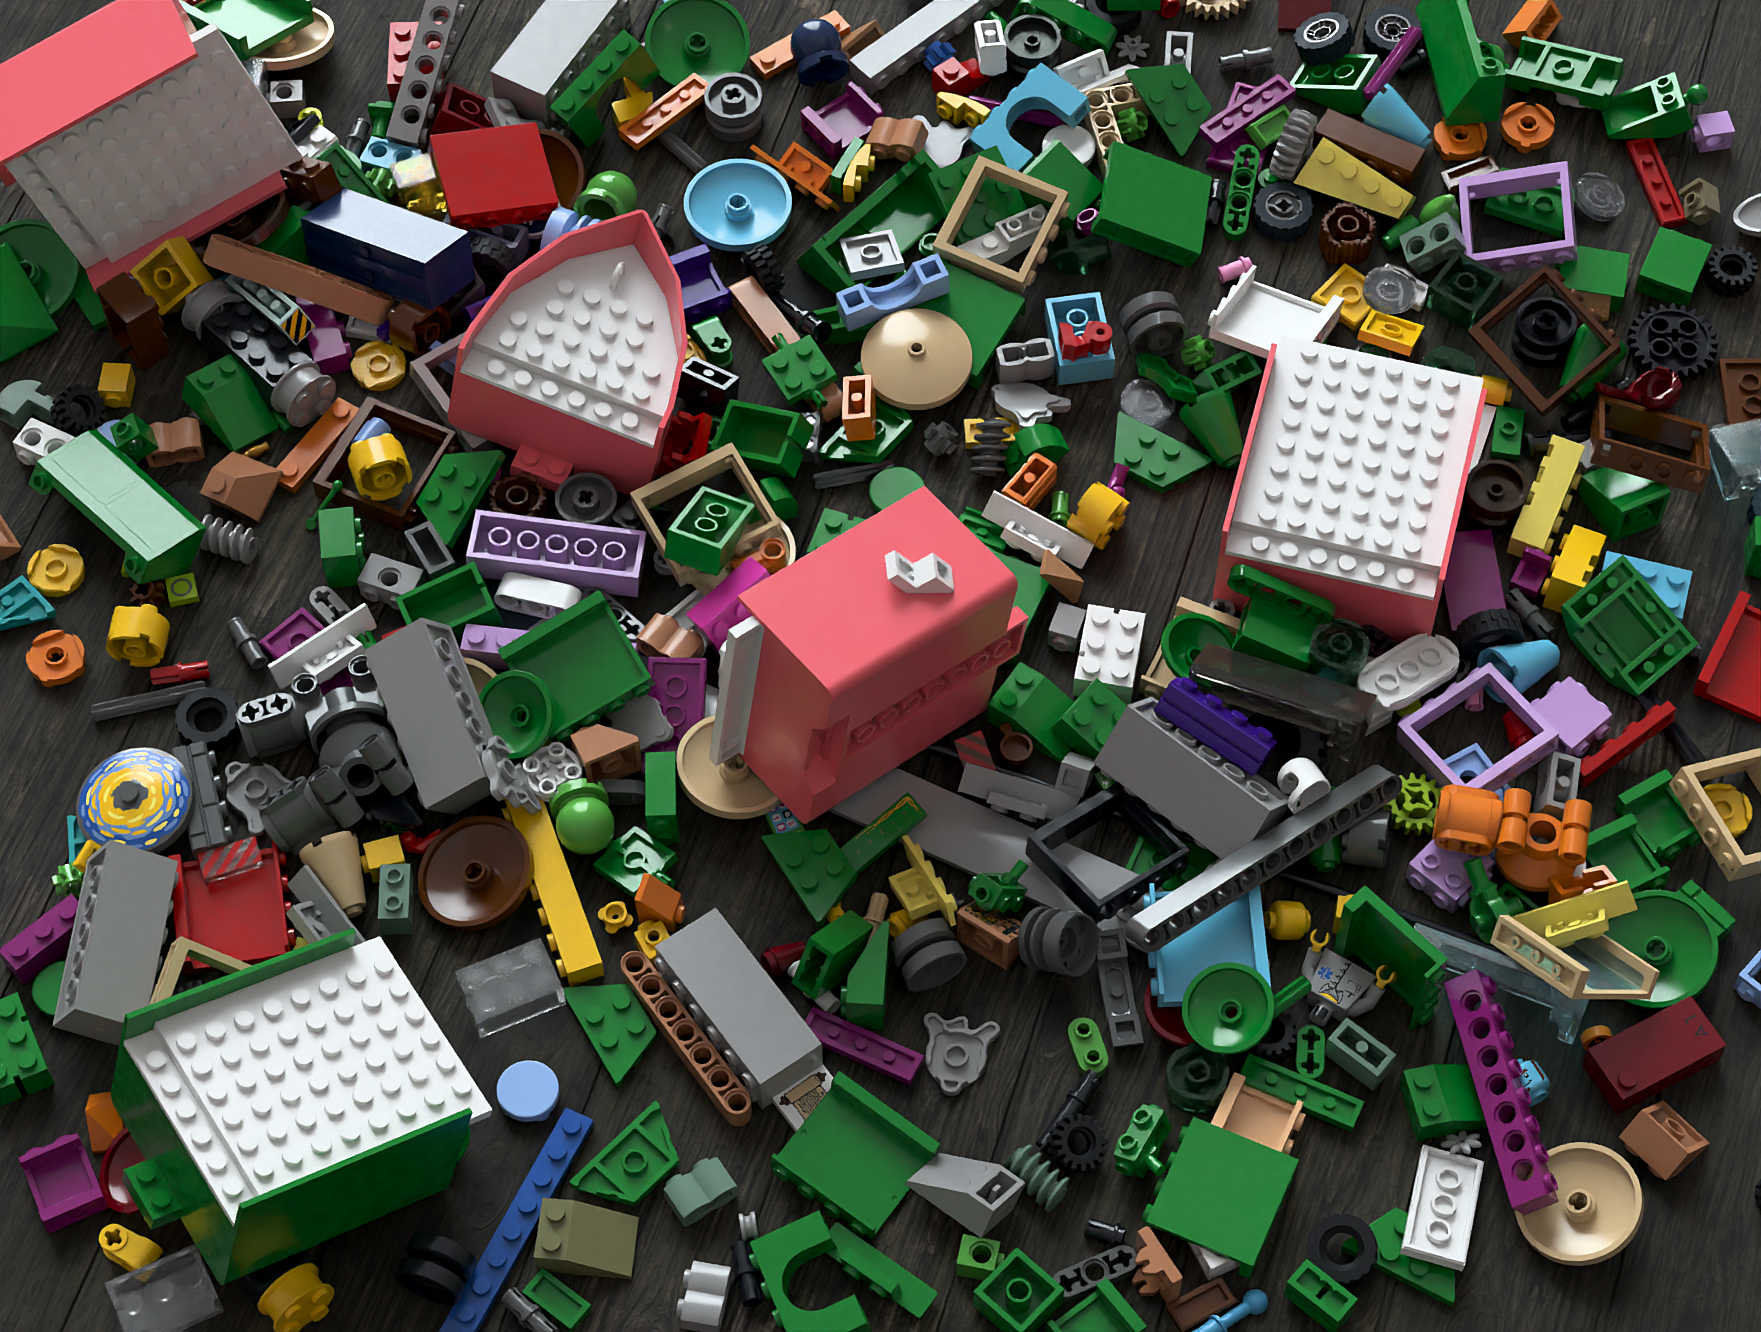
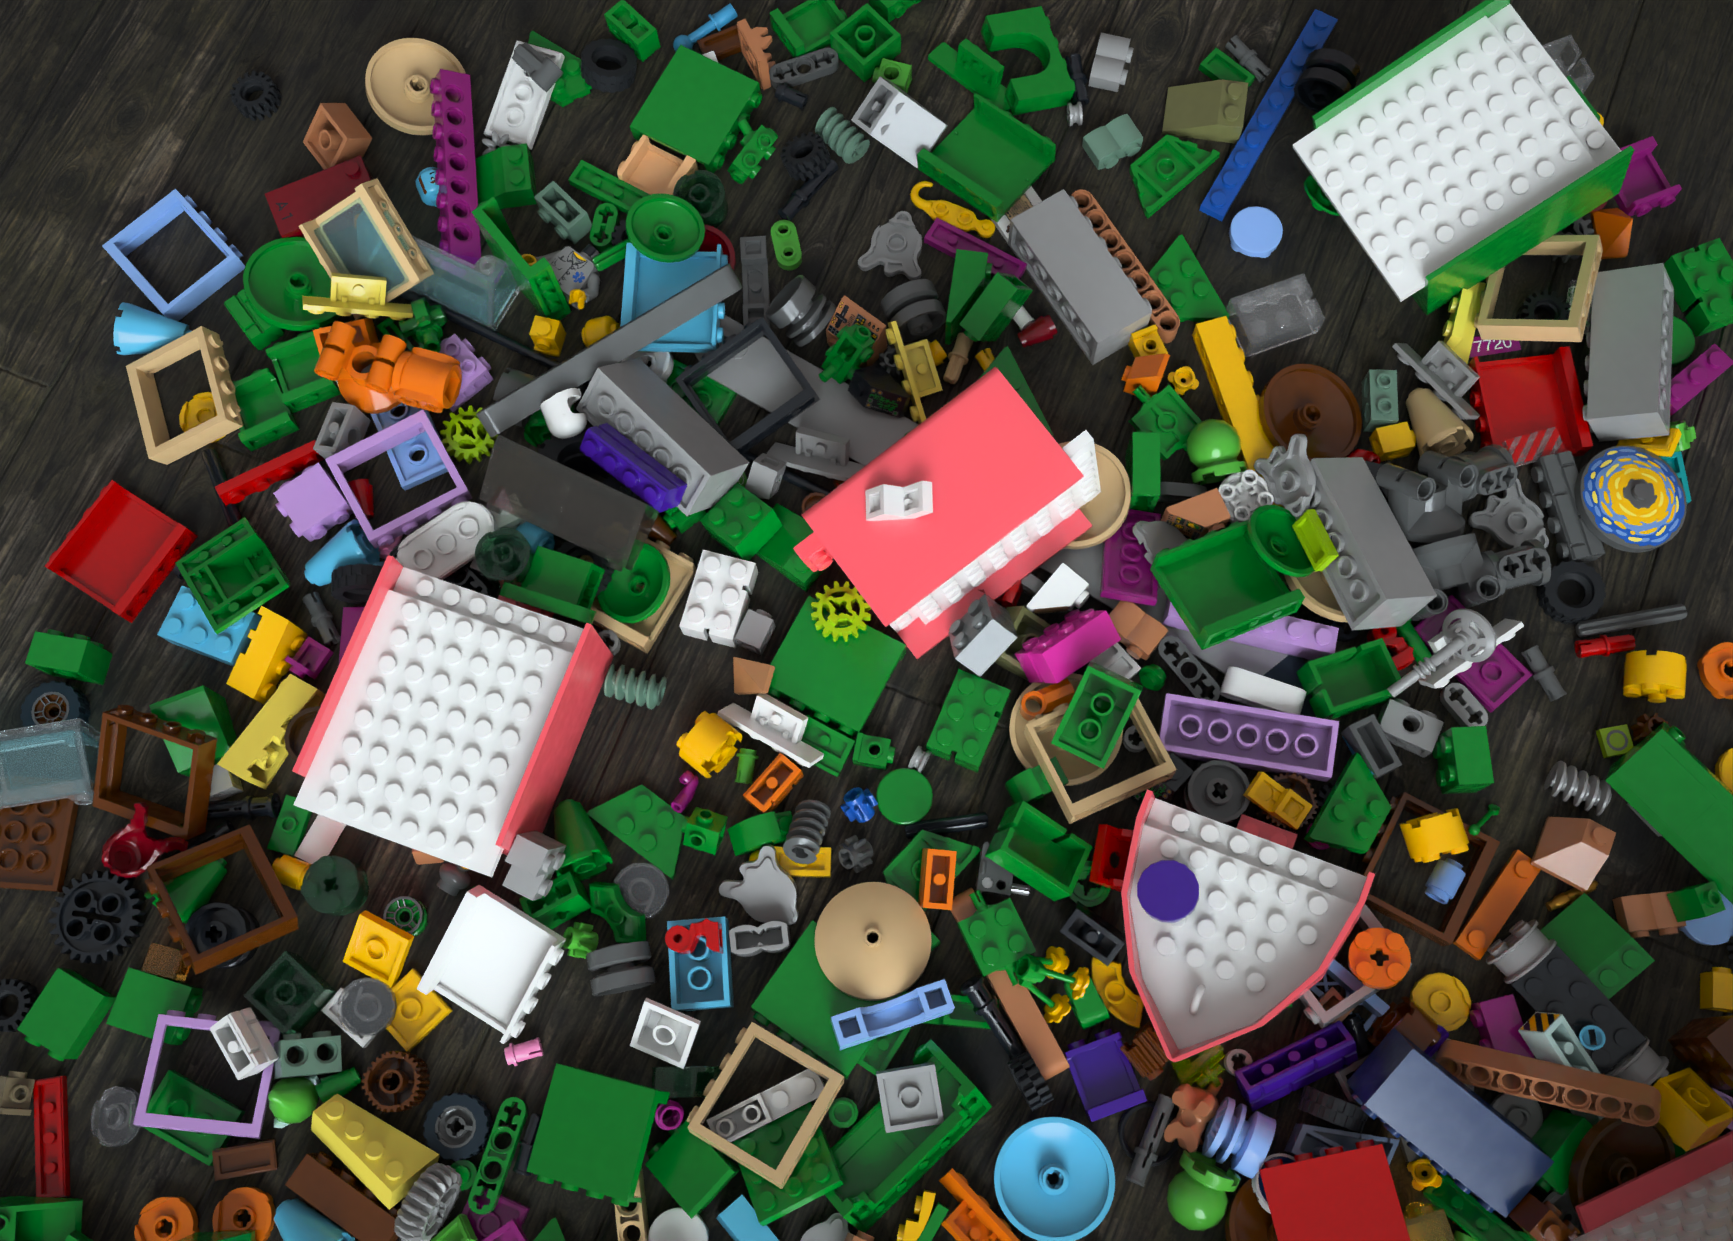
camera: 170 degrees left, 15 degrees up
none -> white brick [210,1007,279,1080]
none -> light grey brick [502,831,566,901]
none -> dark grey piece [512,42,564,92]
none -> sand green piece [604,664,667,710]
none -> white slope [630,998,701,1069]
none -> green brick [681,807,728,855]
none -> blue gear [841,787,878,823]
none -> black slope [848,364,911,418]
none -> yellow piece [910,181,995,238]
none -> plant [1015,946,1090,1023]
none -> dark purple tile [1137,860,1199,923]
none -> green plate [1139,664,1166,691]
none -> yellow slope [1243,772,1313,830]
none -> lime tile [1292,509,1339,572]
none -> orange plate [1348,928,1411,989]
none -> light grey dish [1387,609,1496,697]
none -> medium azure hinge [1579,1025,1606,1050]

